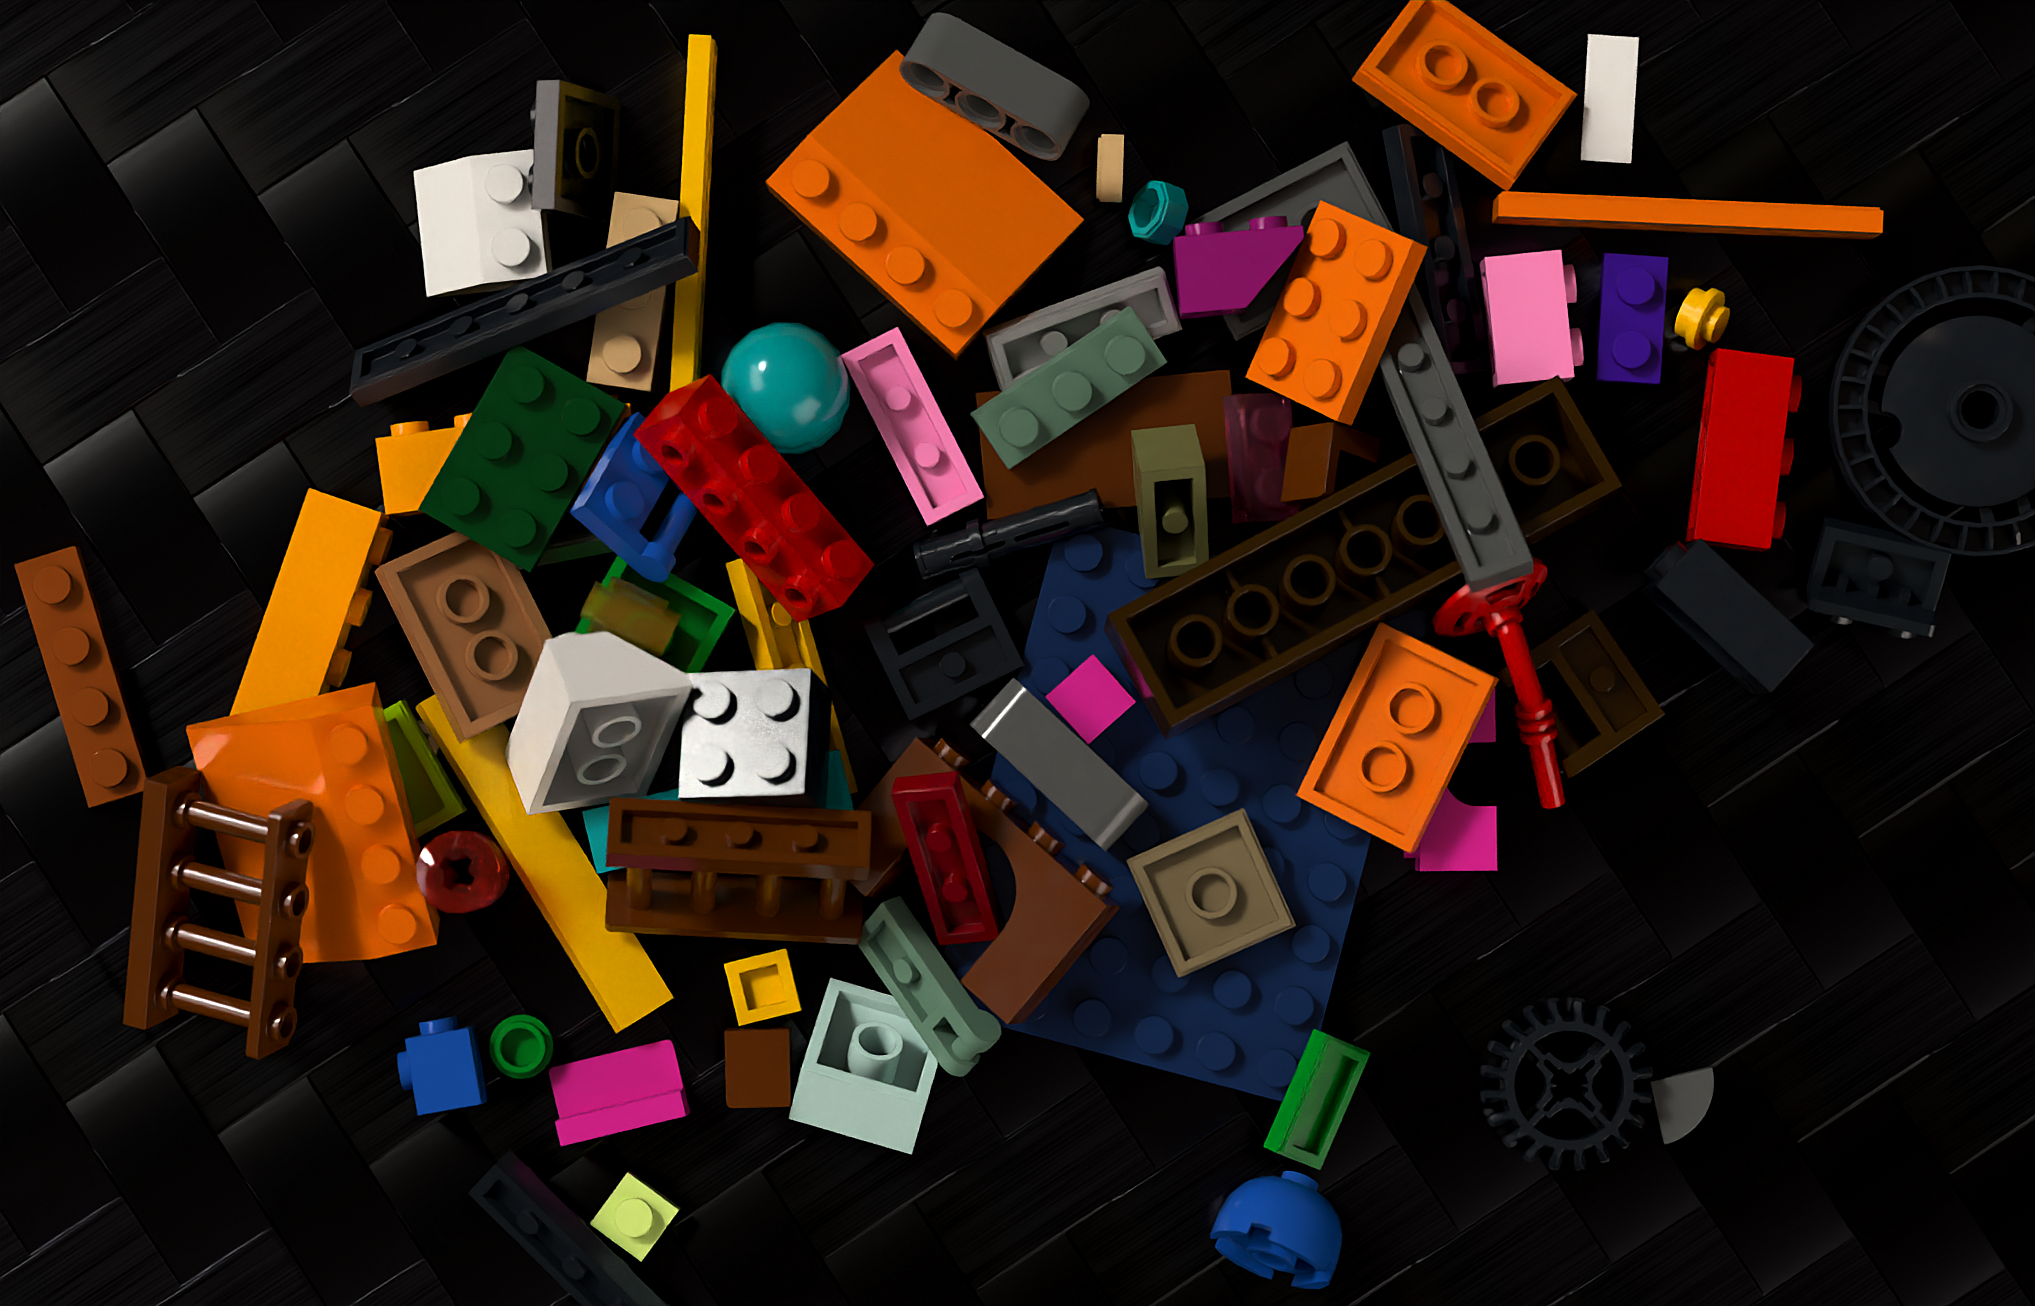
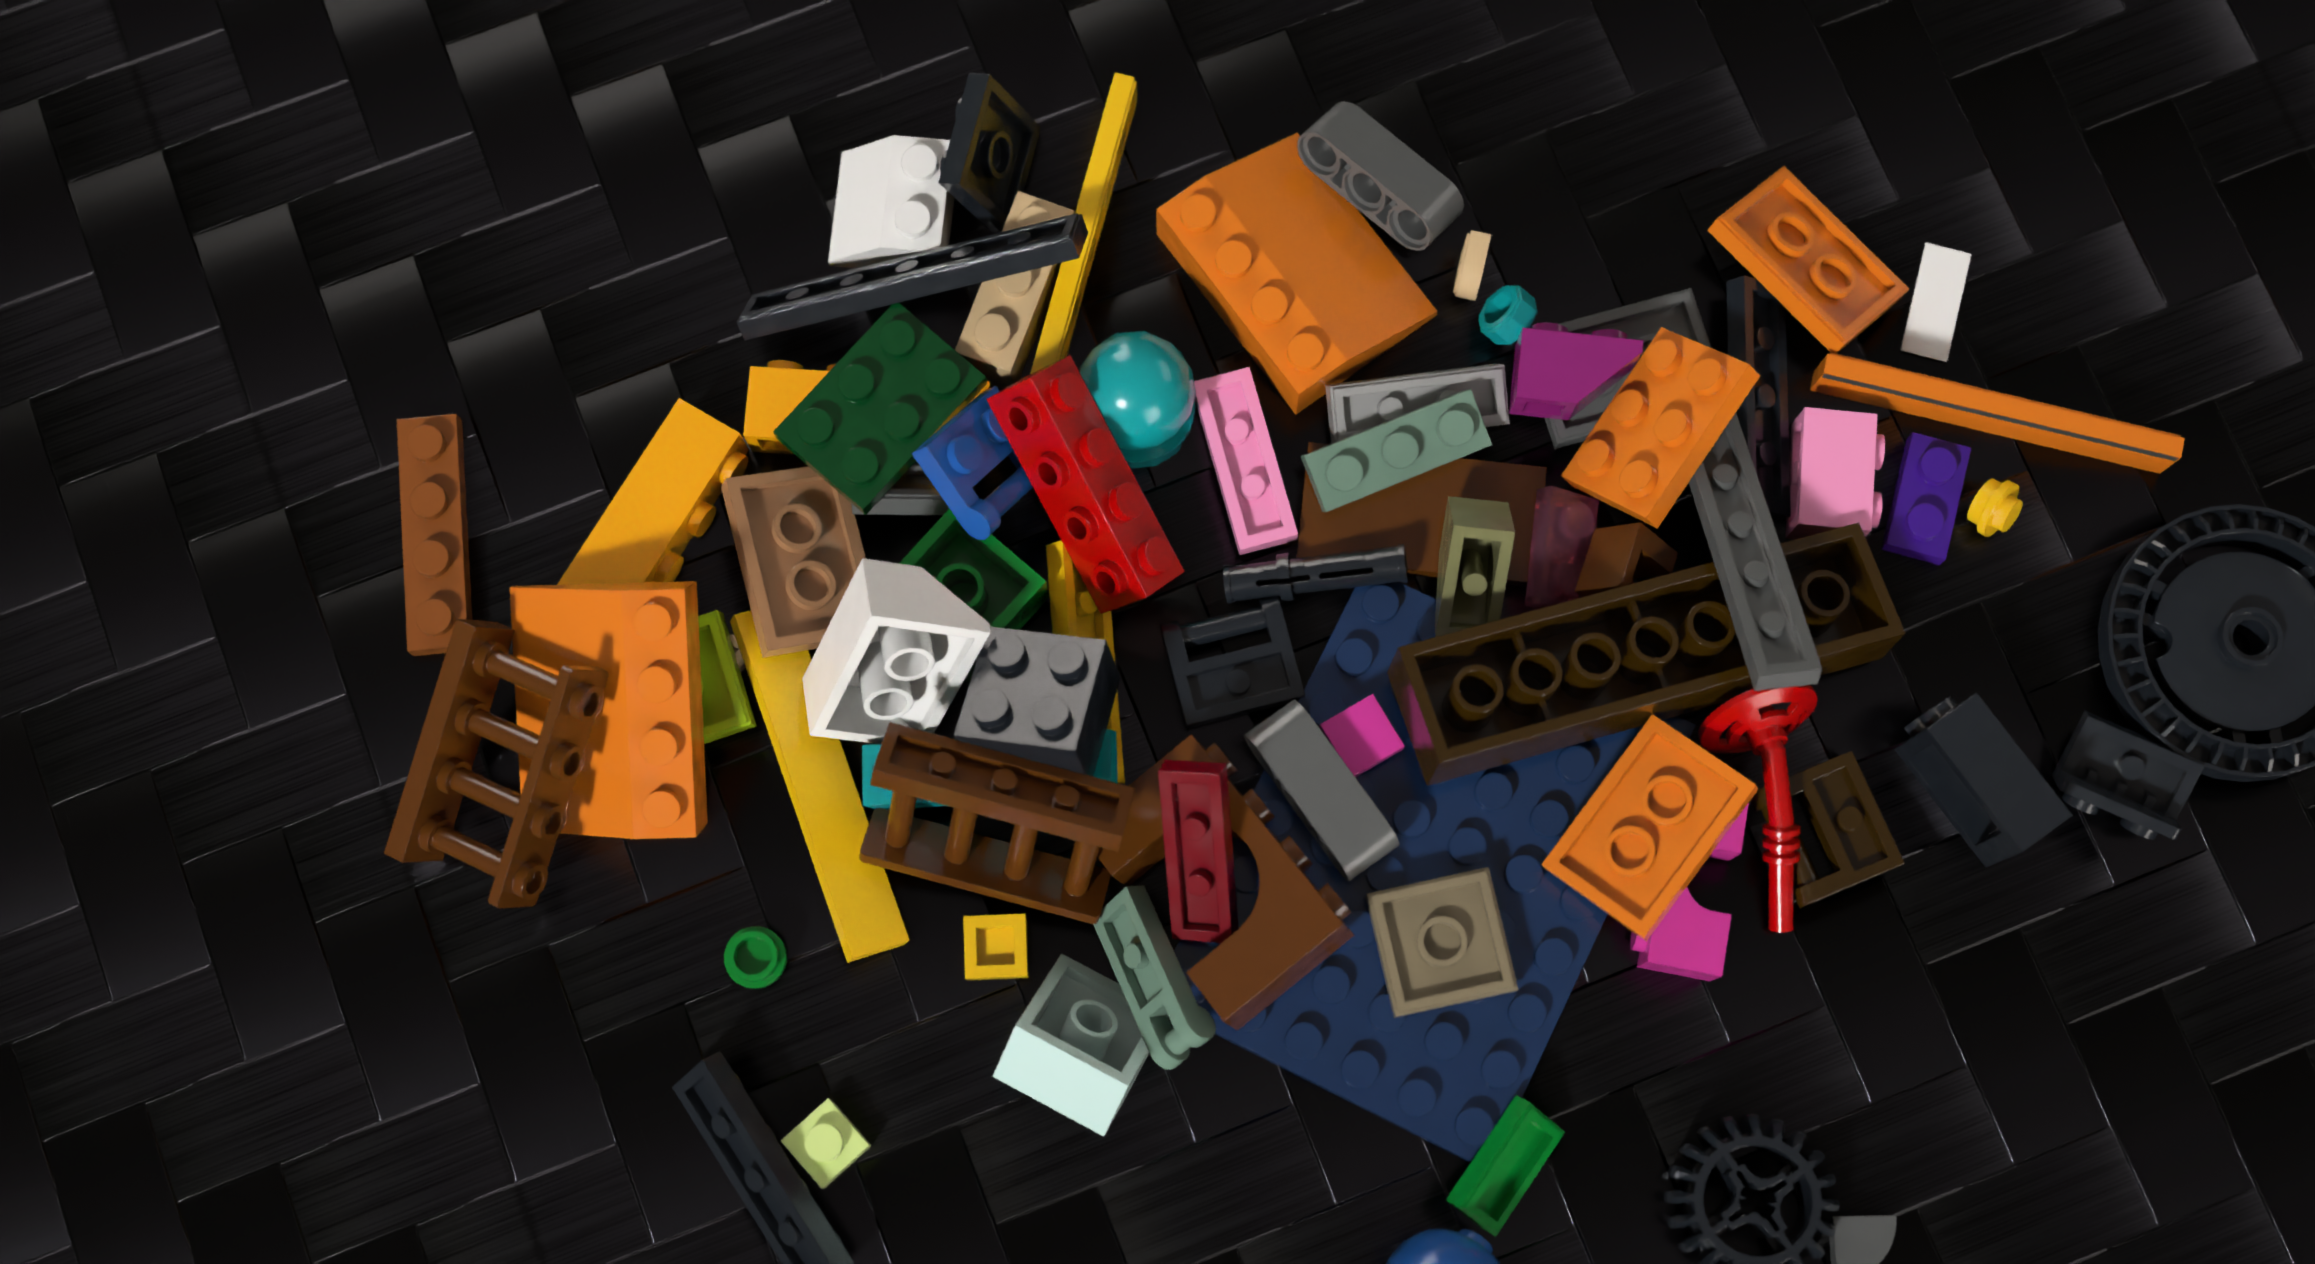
camera: 10 degrees right, 10 degrees down
blue brick [397,1016,488,1115] -> none
clear red piece [416,831,510,913] -> none
dark pink panel [549,1039,690,1146] -> none
clear yellow brick [580,575,681,659] -> none
reddish brown panel [724,1027,794,1108] -> none
red brick [1686,348,1802,552] -> none

